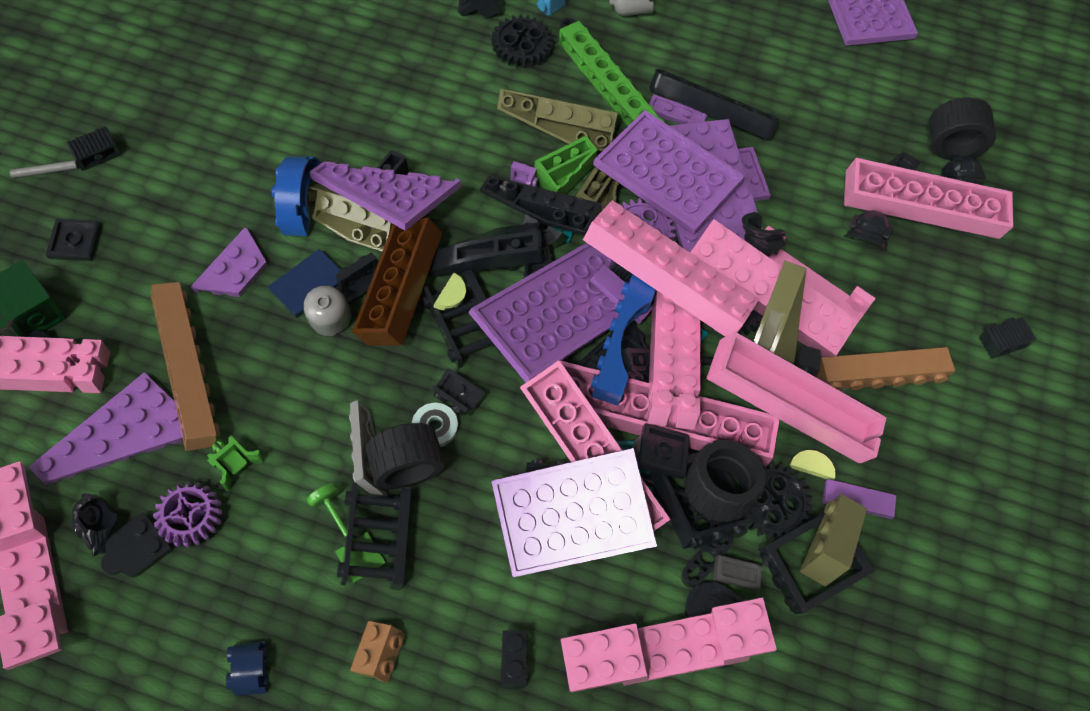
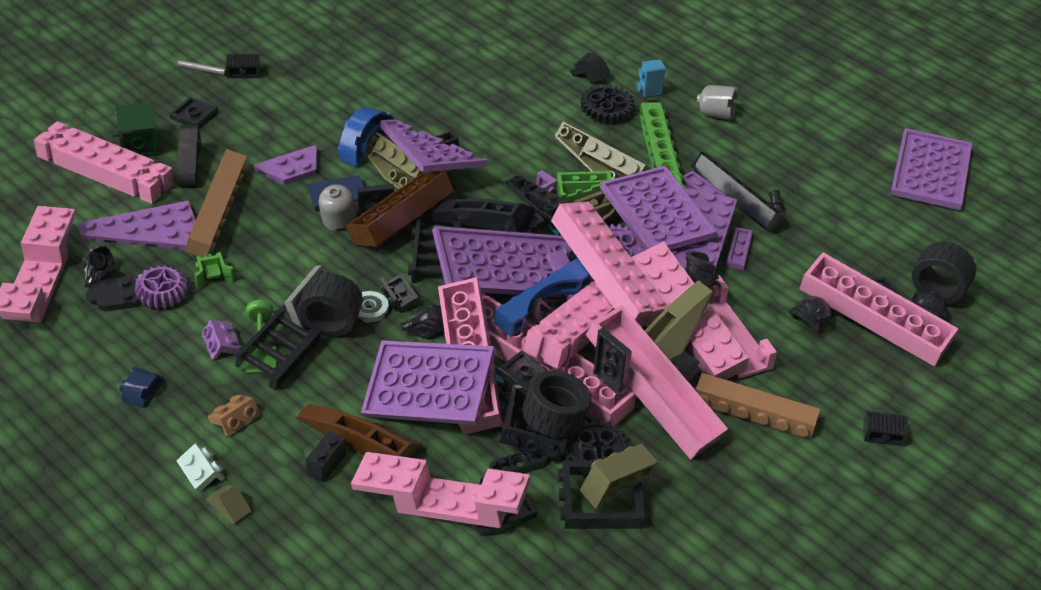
camera: 30 degrees right, 20 degrees down
yellowish green tile [434,273,466,310] -> none
flat silver tile [713,555,762,591] -> none
yellowish green tile [788,450,835,480] -> none
medium lavender tile [823,479,896,519] -> none
none -> black beam [177,125,201,186]
none -> medium lavender bracket [202,319,241,360]
none -> reddish brown wedge [296,404,423,458]
none -> black hair [400,304,445,338]
none -> black tile [593,327,632,397]
none -> black pin [769,189,784,213]

